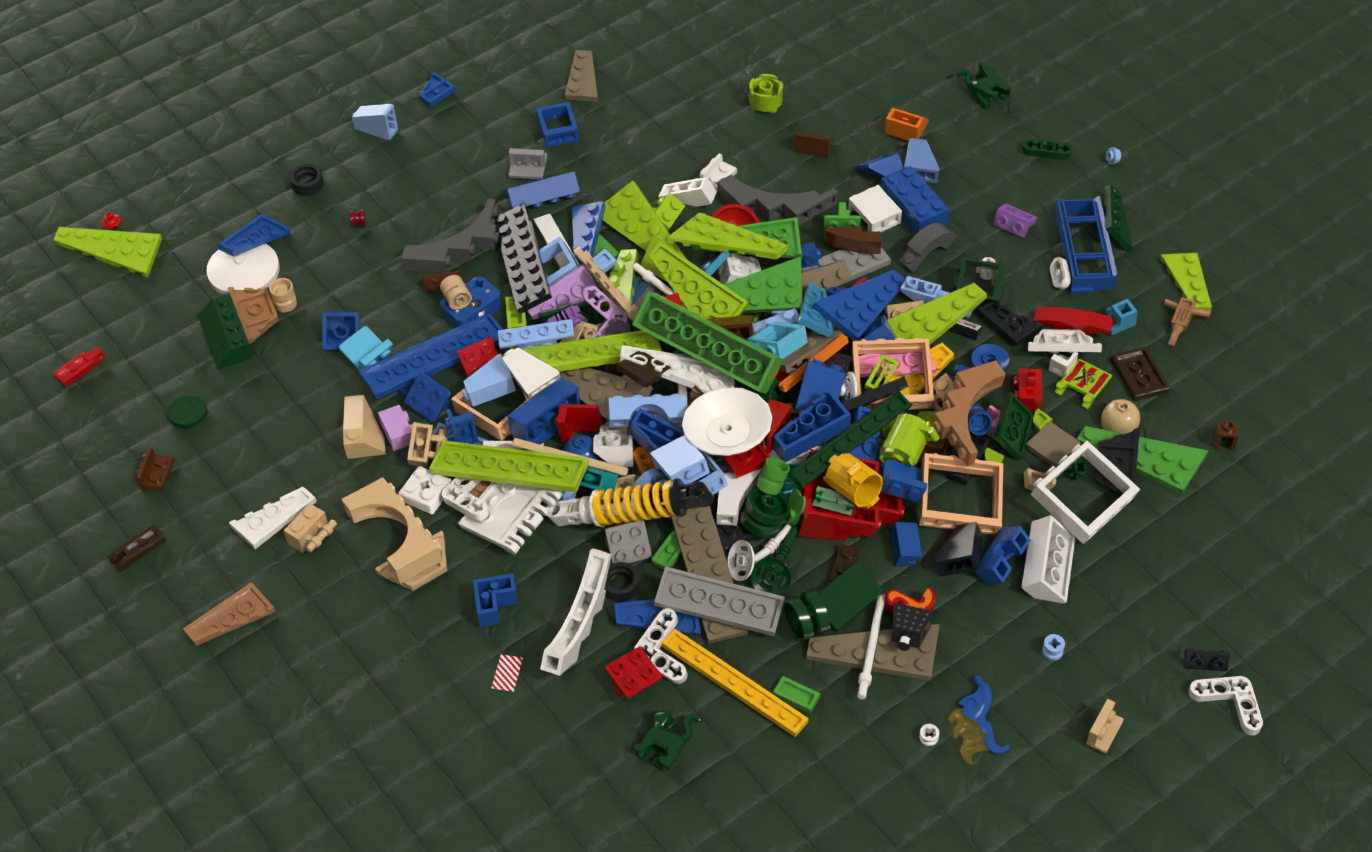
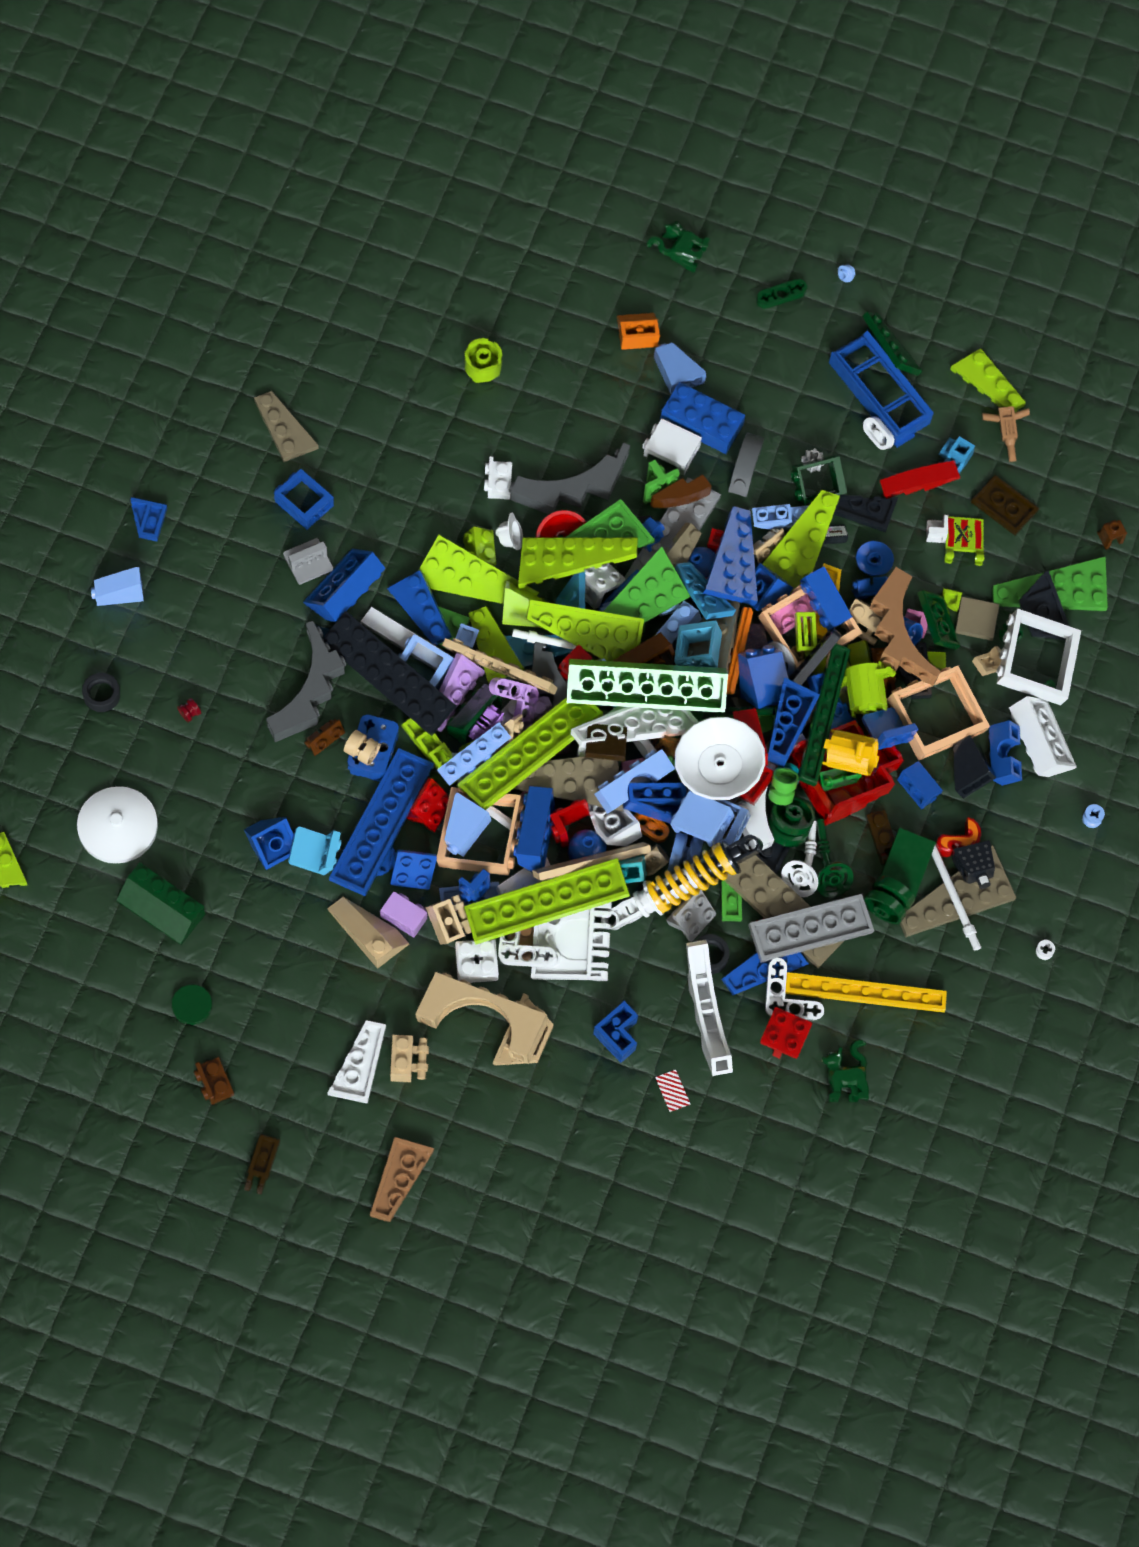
camera: 40 degrees left, 15 degrees up
red hinge [53,347,105,388] -> none
blue wing [218,214,290,256] -> none
medium nougat wing [228,287,279,344] -> none
tan wheel [269,278,297,312] -> none
white slope [502,348,561,399] -> none
white slope [658,177,717,207] -> none
bright green tile [773,676,820,714] -> none
bright green plate [784,487,806,527] -> none
reddish brown slope [794,131,834,158] -> none
blue slope [855,153,903,179] -> none
piece [949,675,1010,765] -> none
medium lavender bracket [993,204,1037,238] -> none
red brick [1013,368,1043,411] -> none
white wing [1028,329,1102,354] -> none
tan cylinder [1101,399,1140,434] -> none
none -> white piece [496,512,523,550]
none -> blue brick [800,566,852,631]

